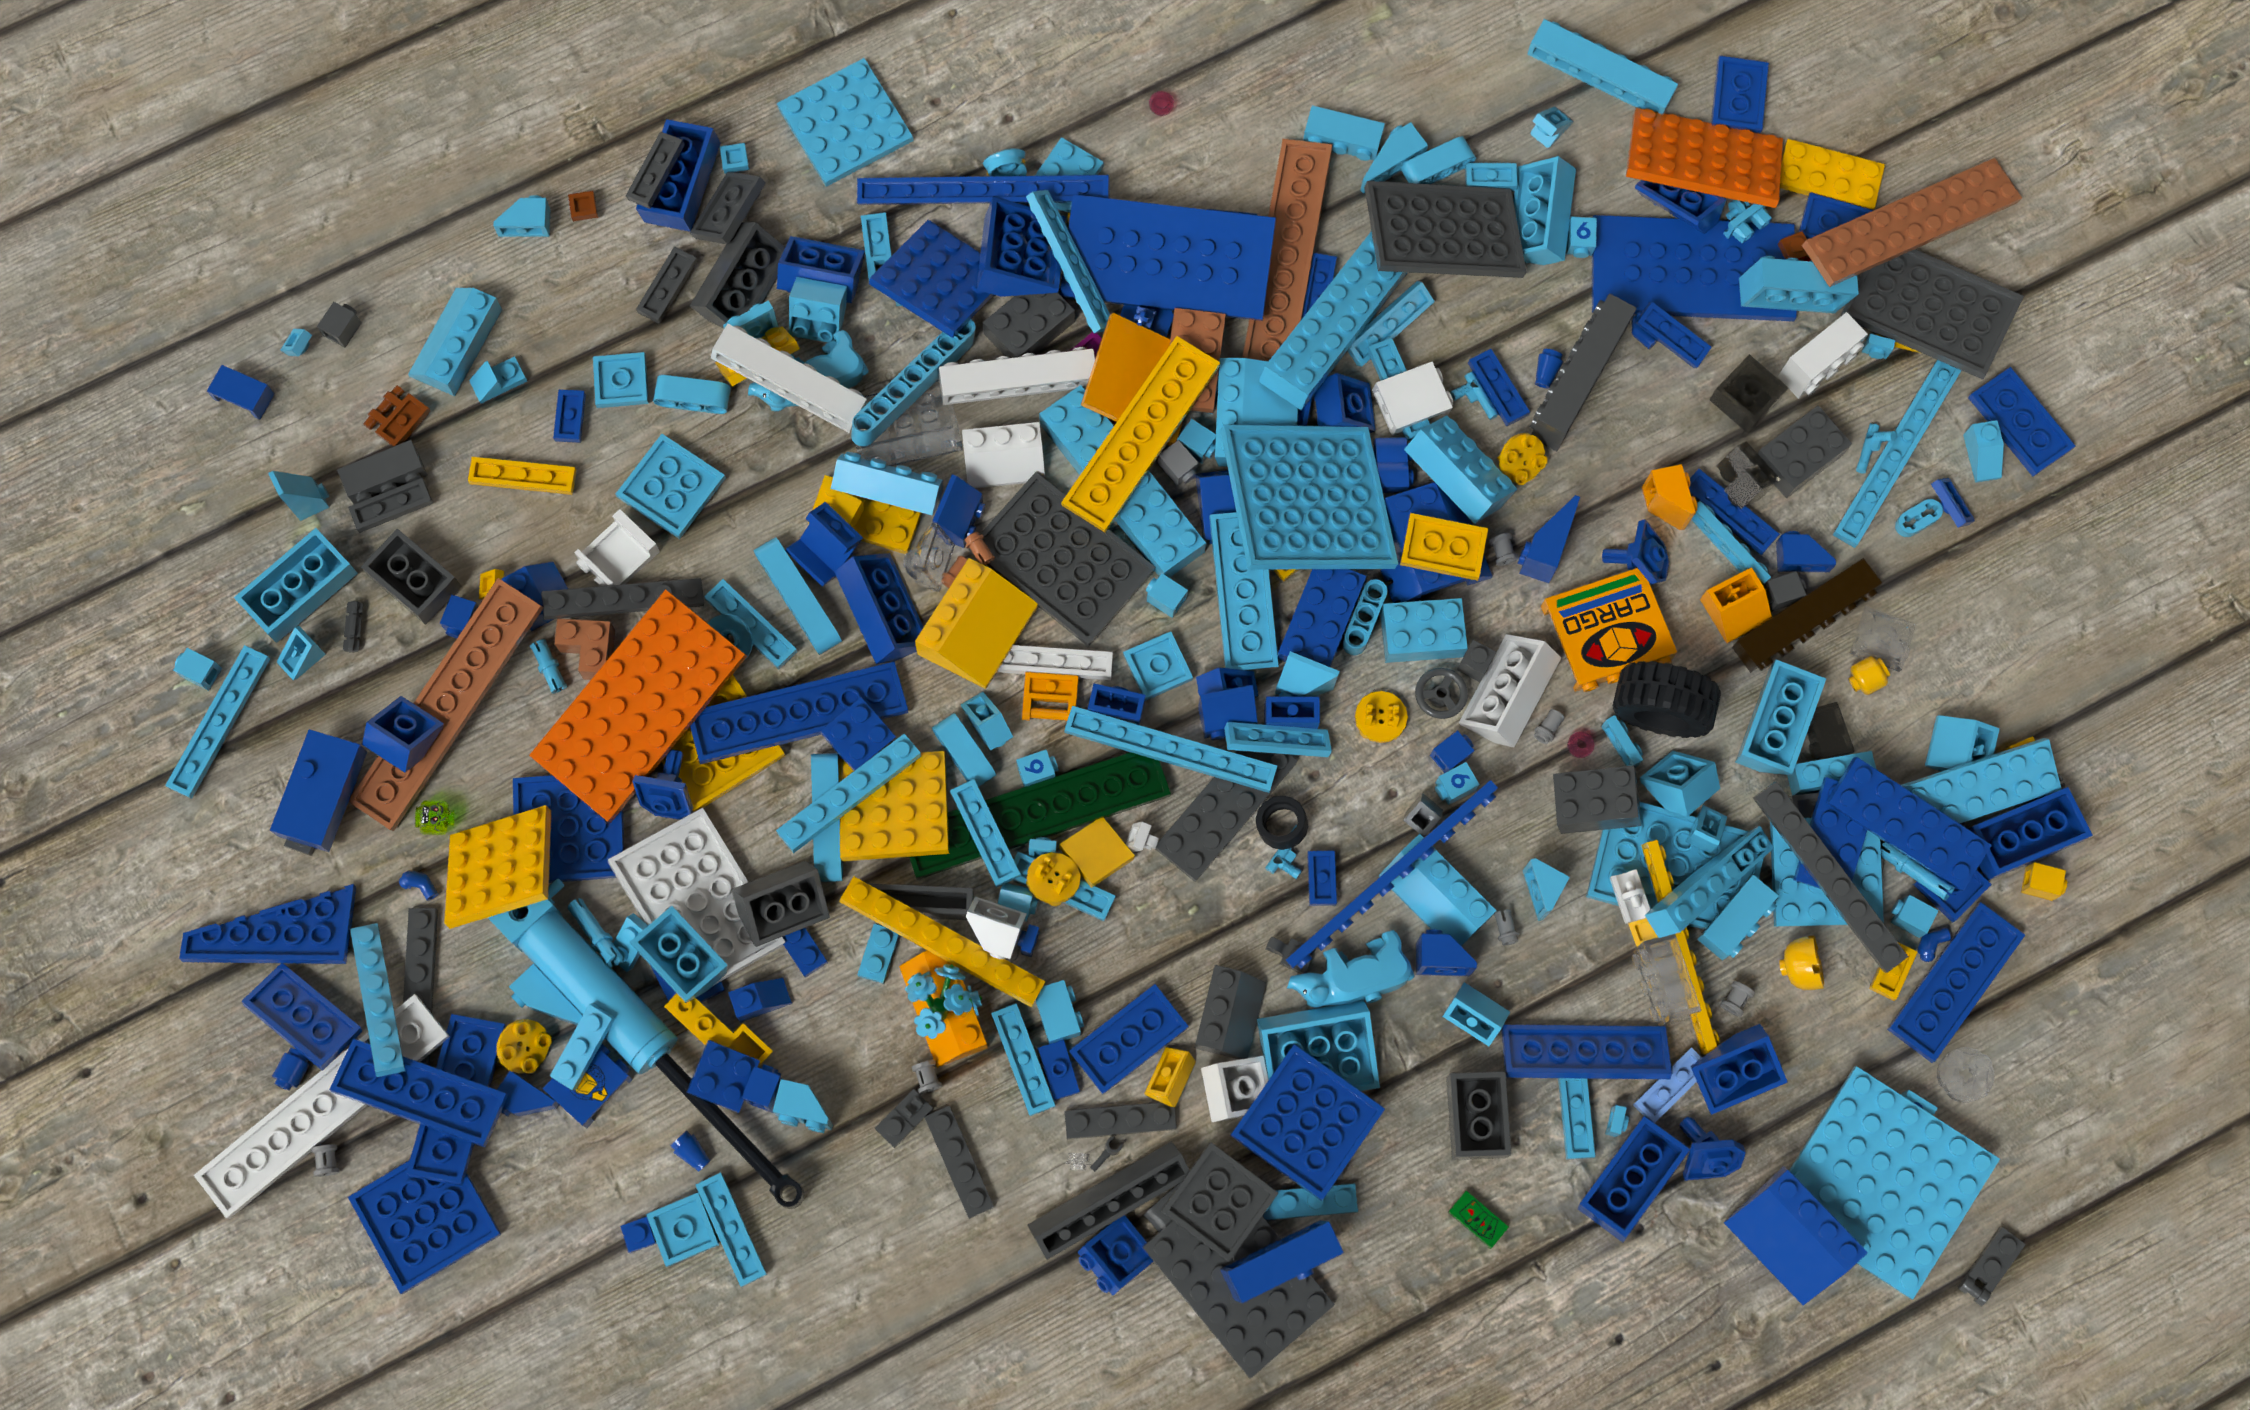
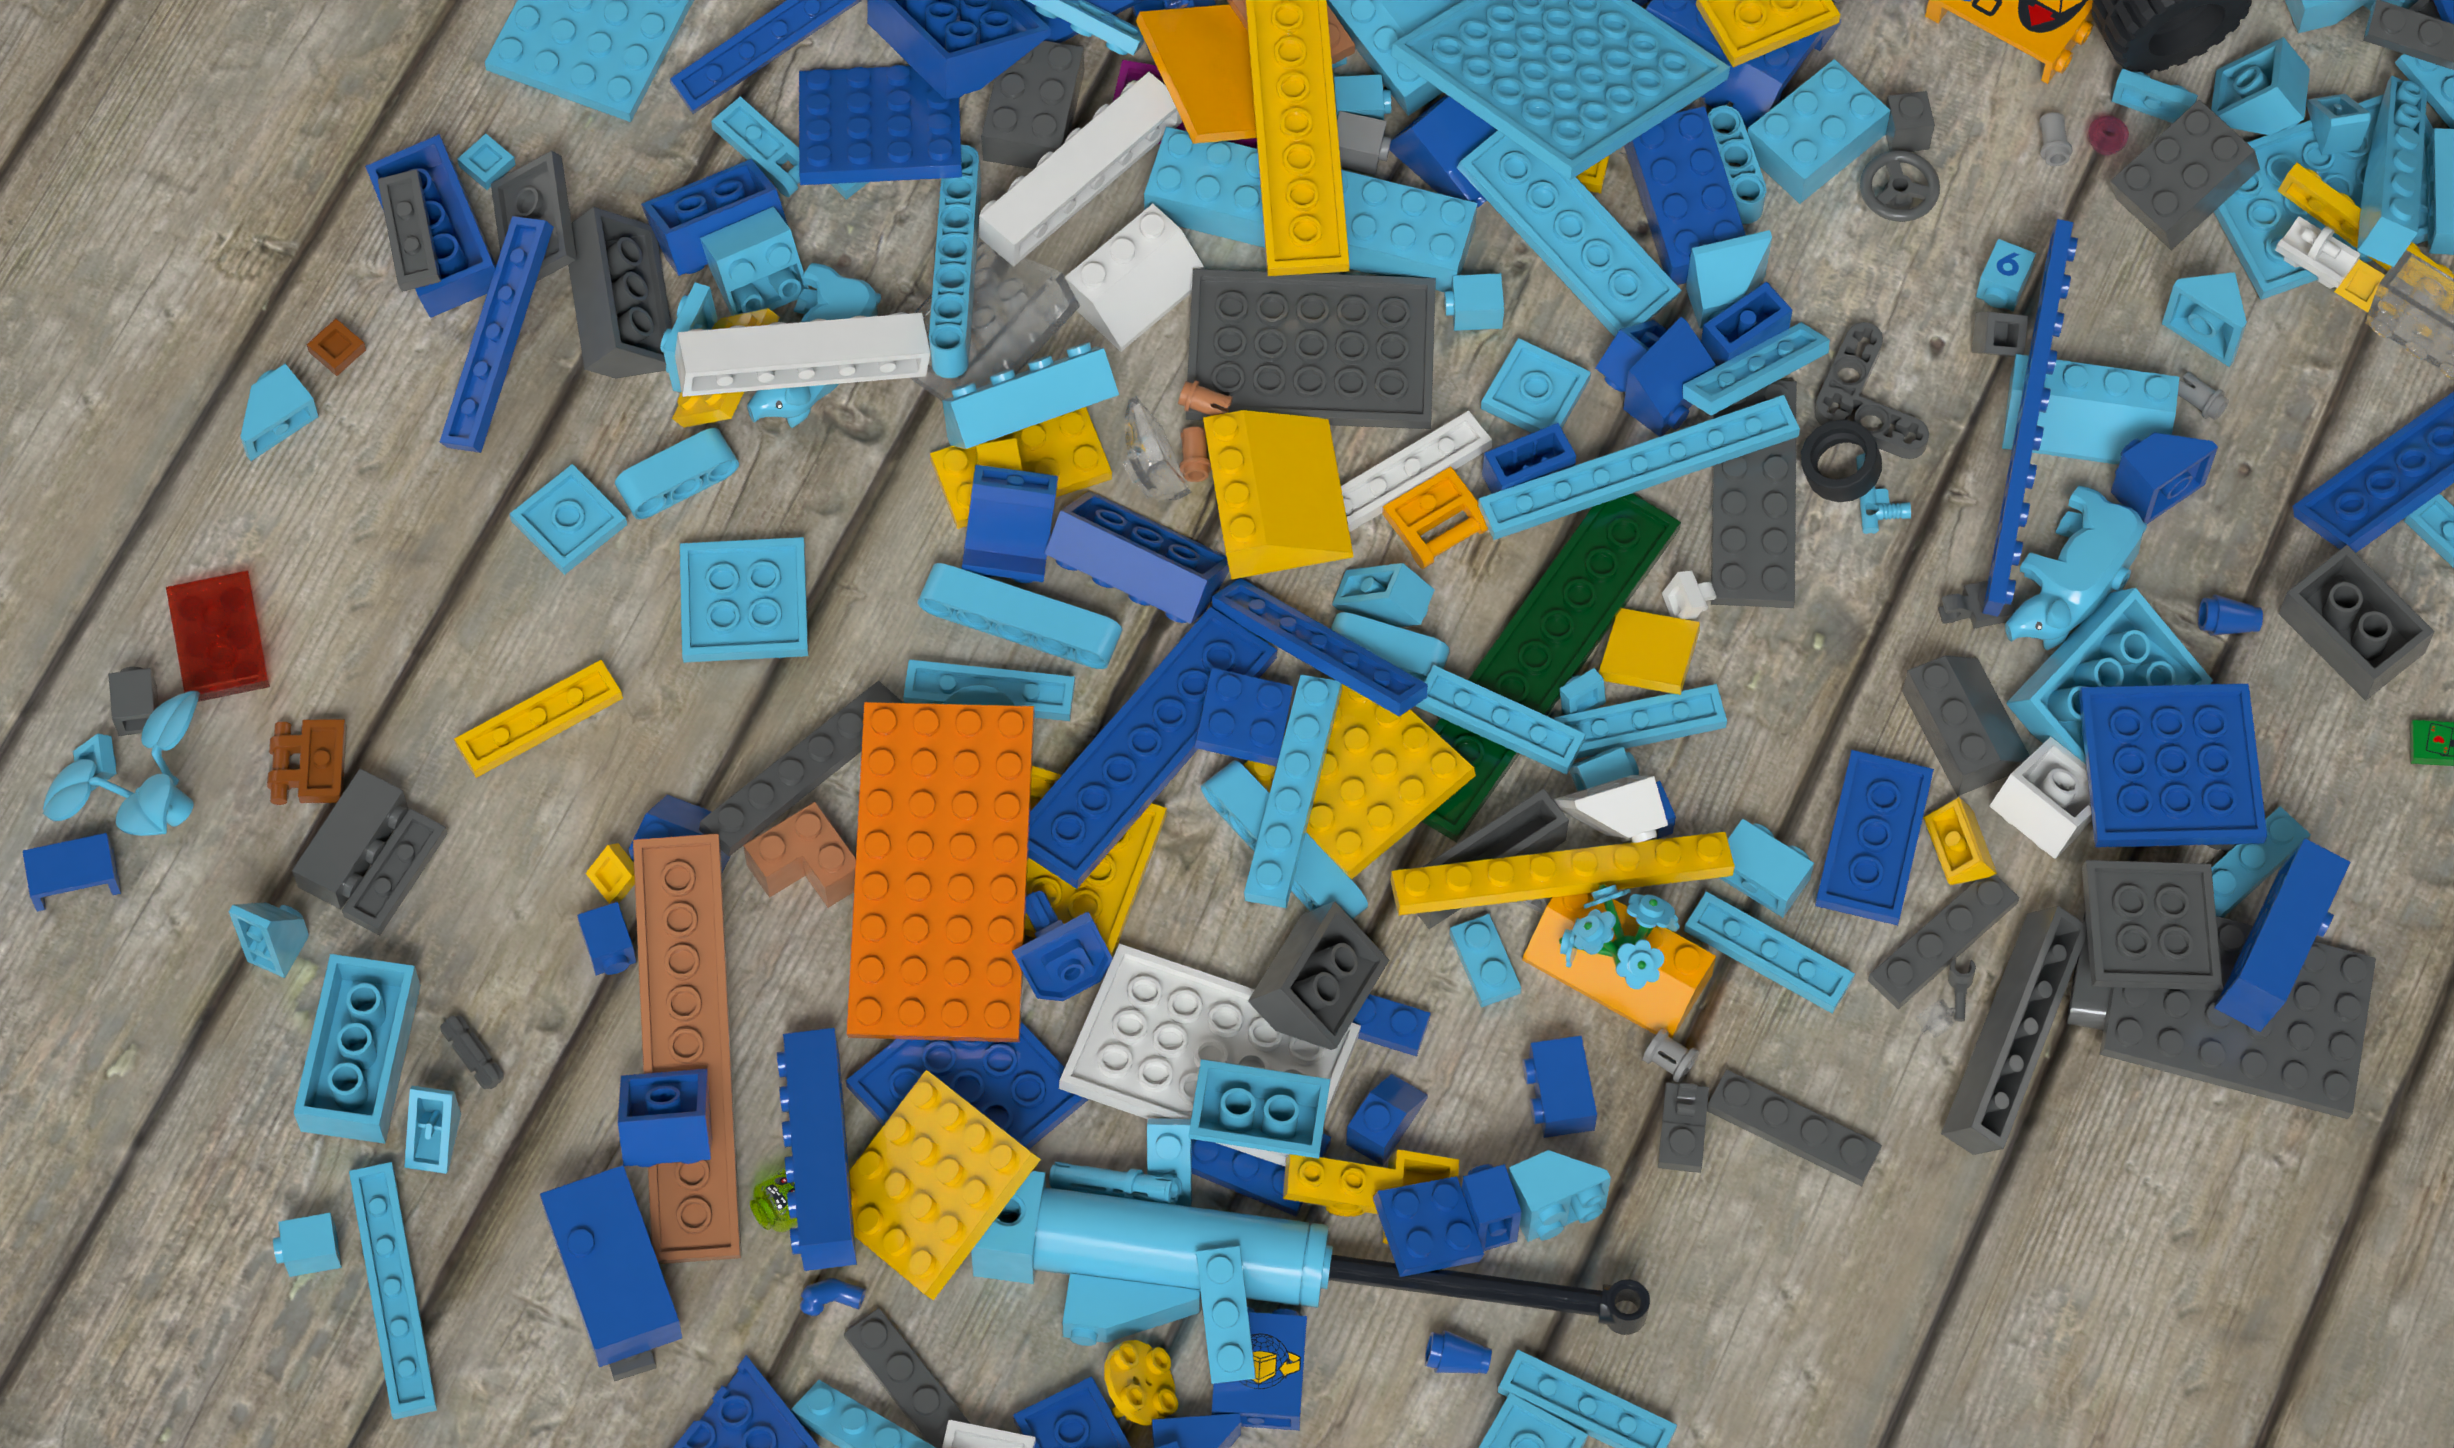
camera: 35 degrees left, 10 degrees down
dark grey brick [361,529,462,625] -> none
medium azure slope [408,288,502,396] -> none
medium azure slope [469,356,527,403] -> none
medium azure pin [530,639,567,694] -> none
blue plate [553,389,586,443] -> none
white panel [574,509,660,587] -> none
dark grey plate [636,246,698,324] -> none
blue slope [932,474,986,548] -> none
medium azure brick [1016,749,1059,787] -> none
yellow plate [1026,852,1081,906] -> none
blue plate [1038,1040,1080,1101] -> none
blue plate [1077,1215,1154,1296] -> none
blue plate [1307,851,1337,906] -> none
yellow plate [1355,691,1408,743] -> none
blue brick [1430,730,1475,773] -> none
medium azure brick [1443,982,1510,1046] -> none
white slope [1459,634,1561,747] -> none
none -> medium azure plant [42,691,200,836]
none -> clear red plate [166,570,270,702]
none -> blue plate [439,216,554,453]
none -> blue brick [777,1028,857,1271]
none -> blue plate [1212,578,1428,716]
none -> blue brick [1523,1035,1597,1138]
none -> dark grey beam [1814,322,1929,459]
none -> blue cone [2198,594,2263,636]

